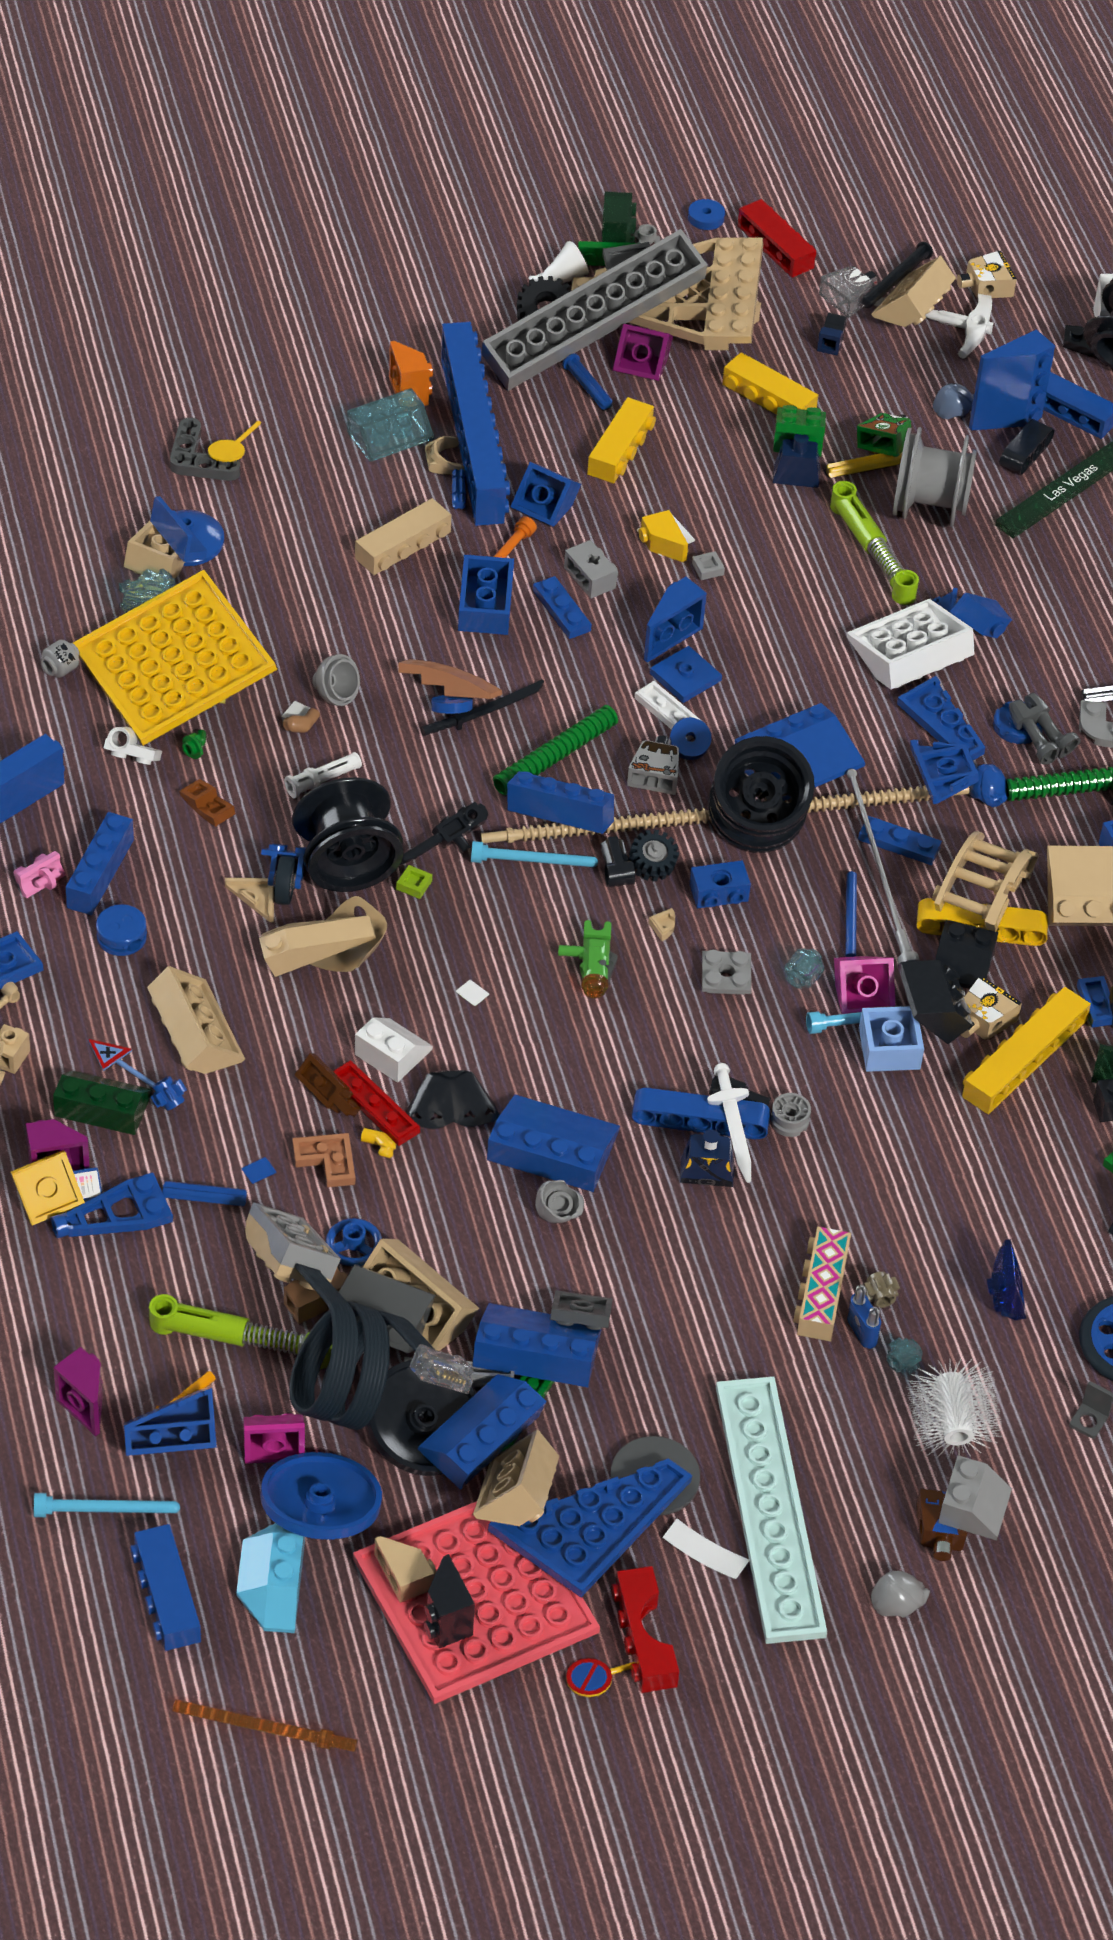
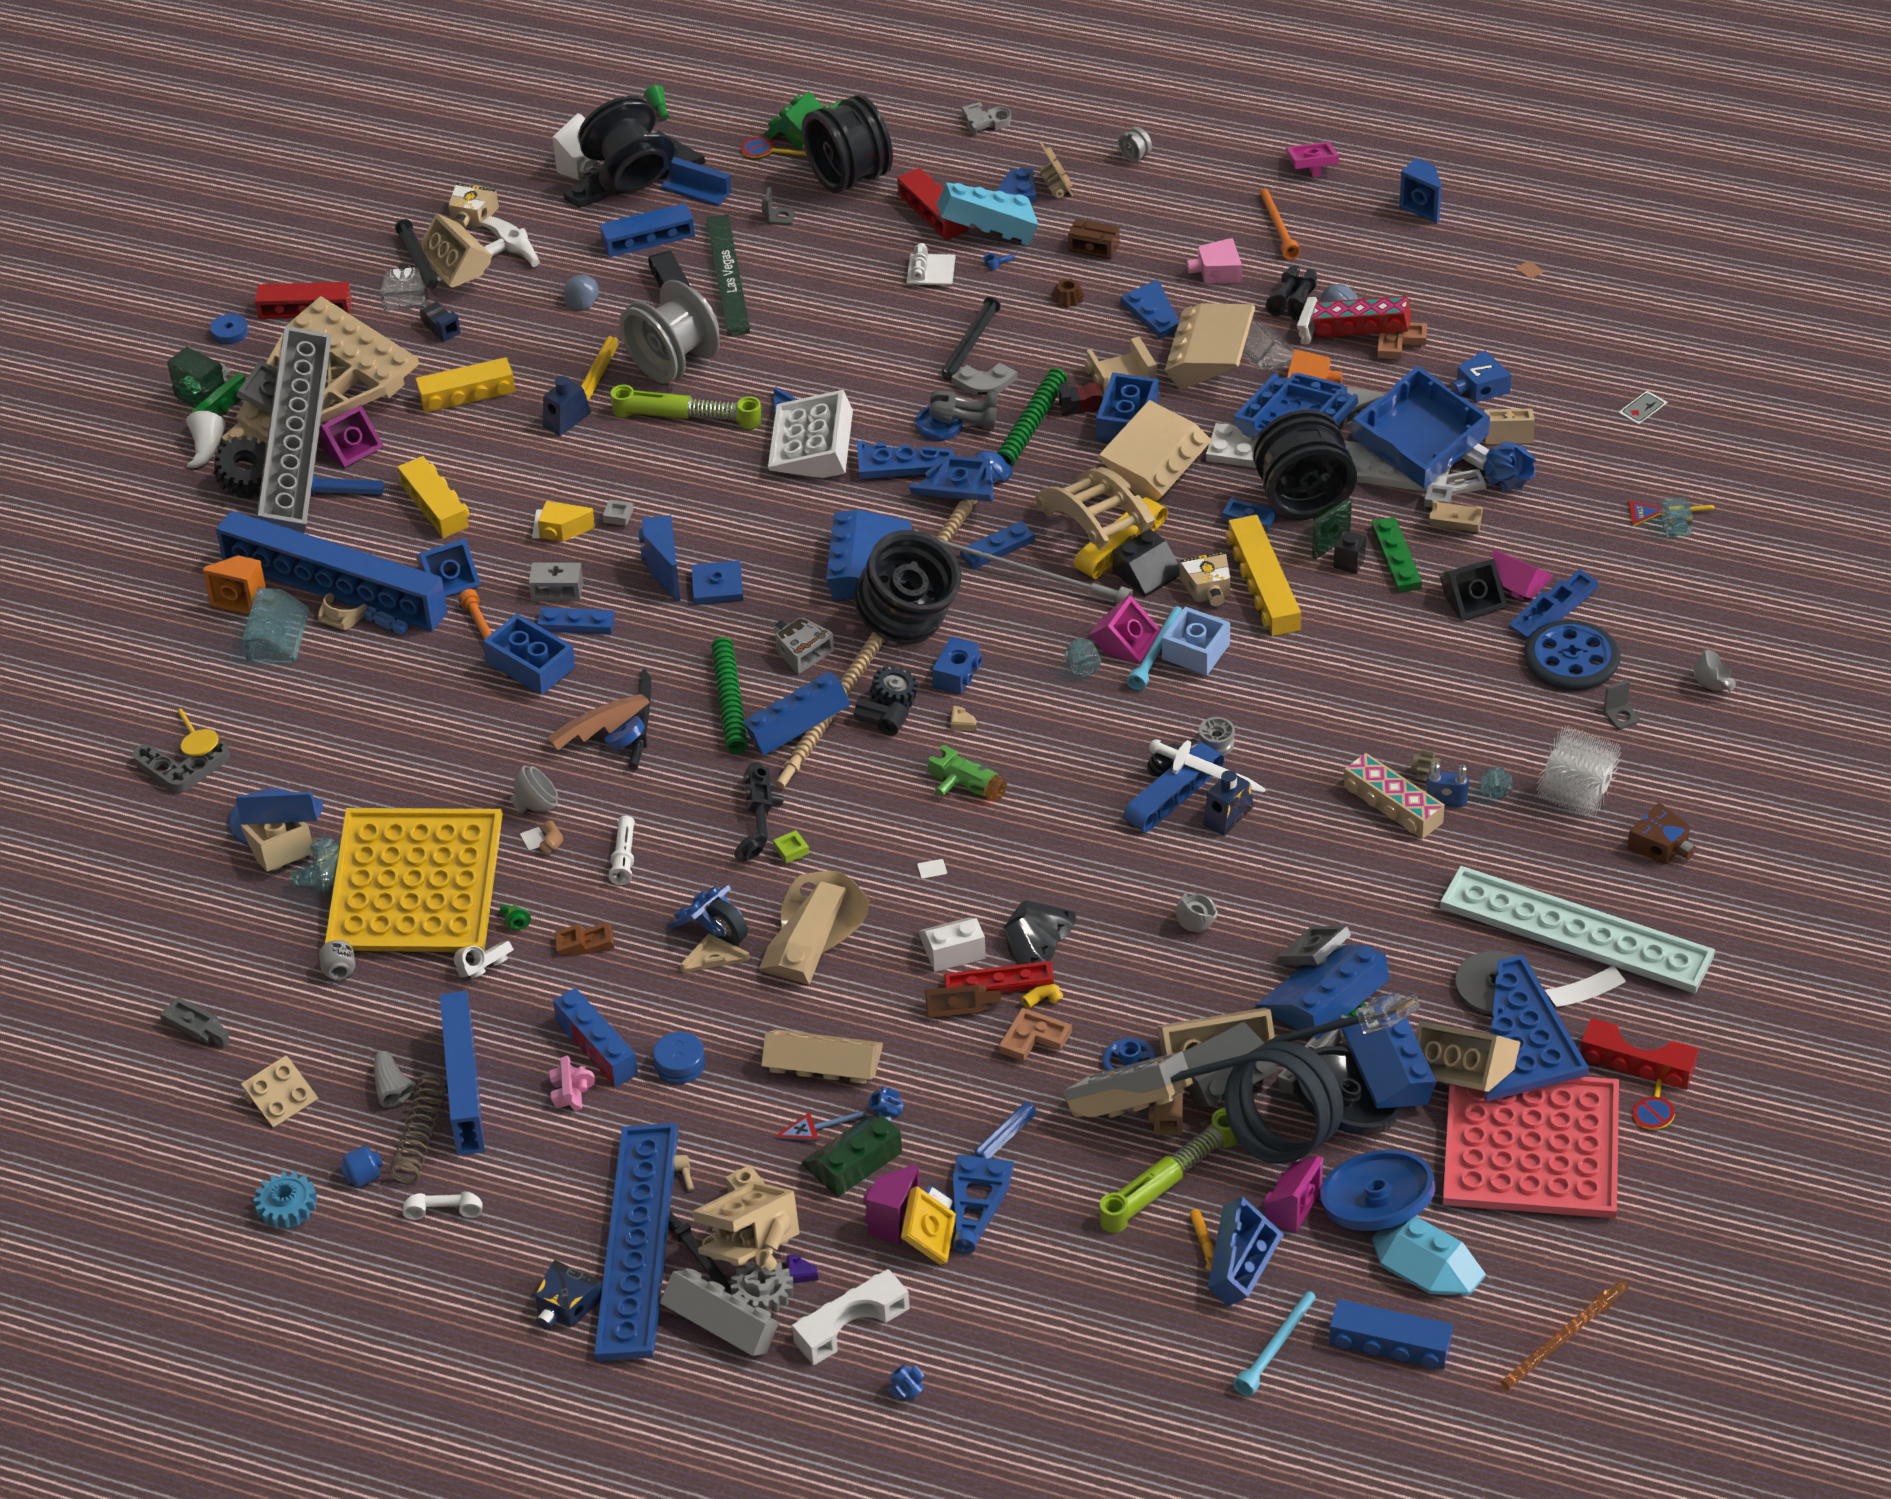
camera: 50 degrees left, 5 degrees down
magenta slope [53,1347,103,1437] -> none
blue sticker [242,1157,276,1184] -> none
black wheel [292,777,403,892] -> none
tan brick [355,498,451,575] -> none
tan slope [375,1536,436,1603] -> none
black slope [424,1554,475,1649] -> none
medium azure piece [471,841,598,867] -> none
blue slope [487,1095,620,1192] -> none
white tile [634,681,702,741] -> none
blue piece [669,717,712,760] -> none
light grey piece [702,950,751,995] -> none
green bracket [773,405,826,457] -> none
blue bar [845,871,857,957] -> none
green torso [857,413,911,457] -> none
light grey hair [871,1571,930,1618] -> none
black slope [897,960,973,1044] -> none
light grey slope [938,1455,1012,1540] -> none
blue slope [950,592,1012,638] -> none
blue slope [969,329,1055,431] -> none
clear blue slope [987,1239,1027,1321] -> none

